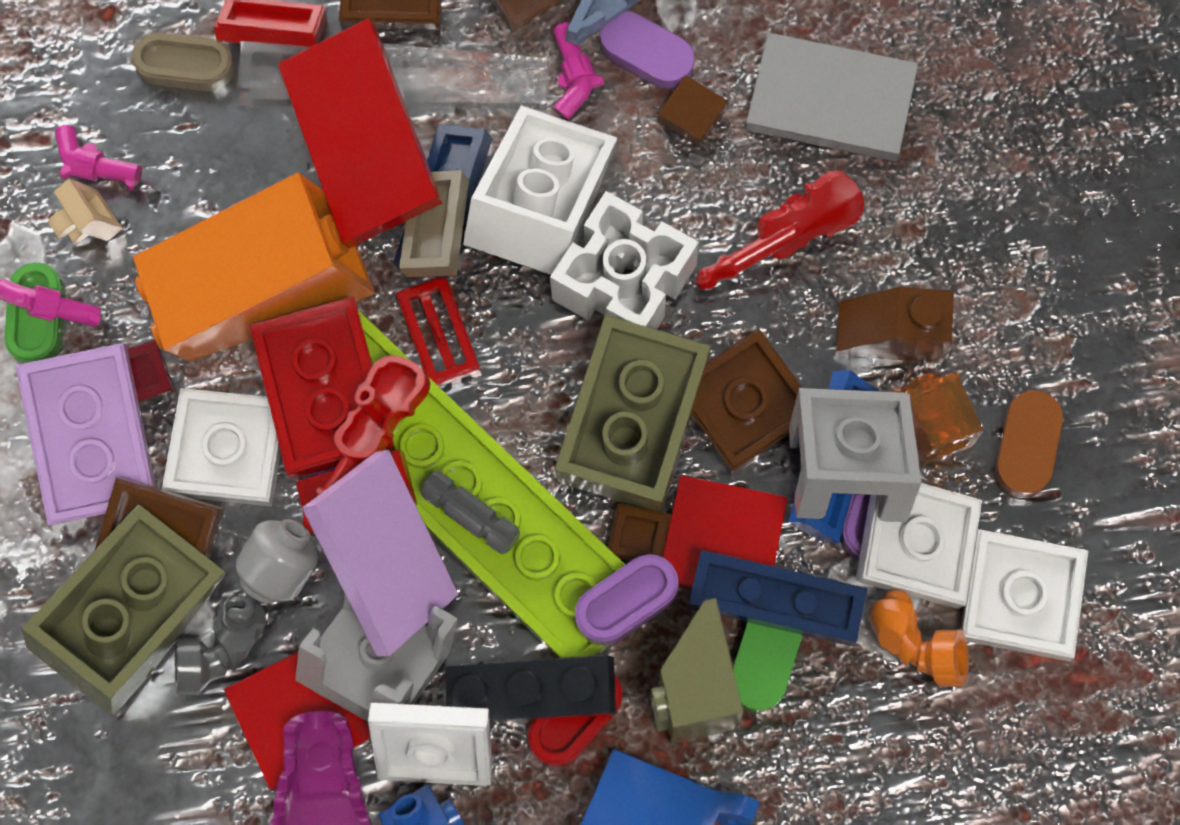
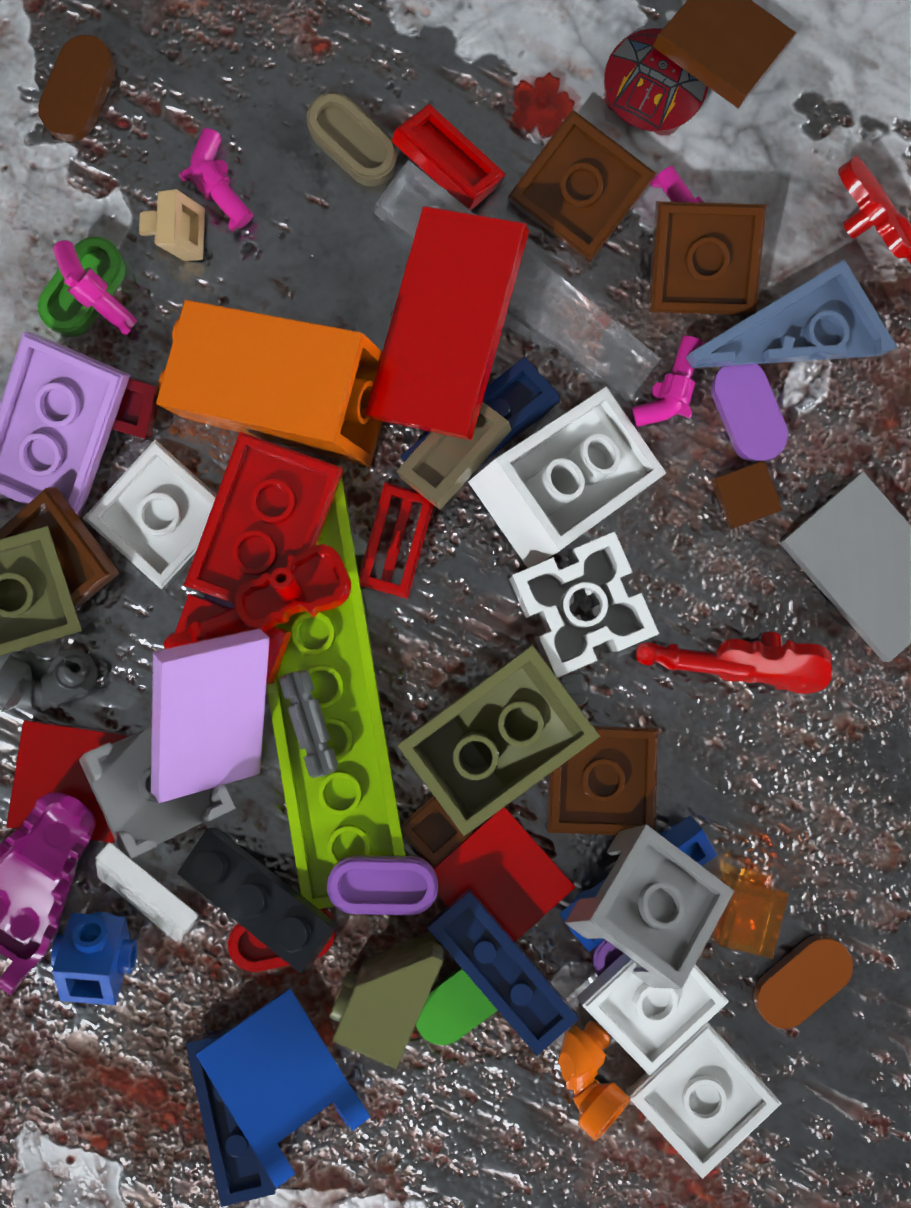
camera: 25 degrees right, 15 degrees up
light grey head [235,519,319,603] -> none
reddish brown slope [835,287,954,363] -> none

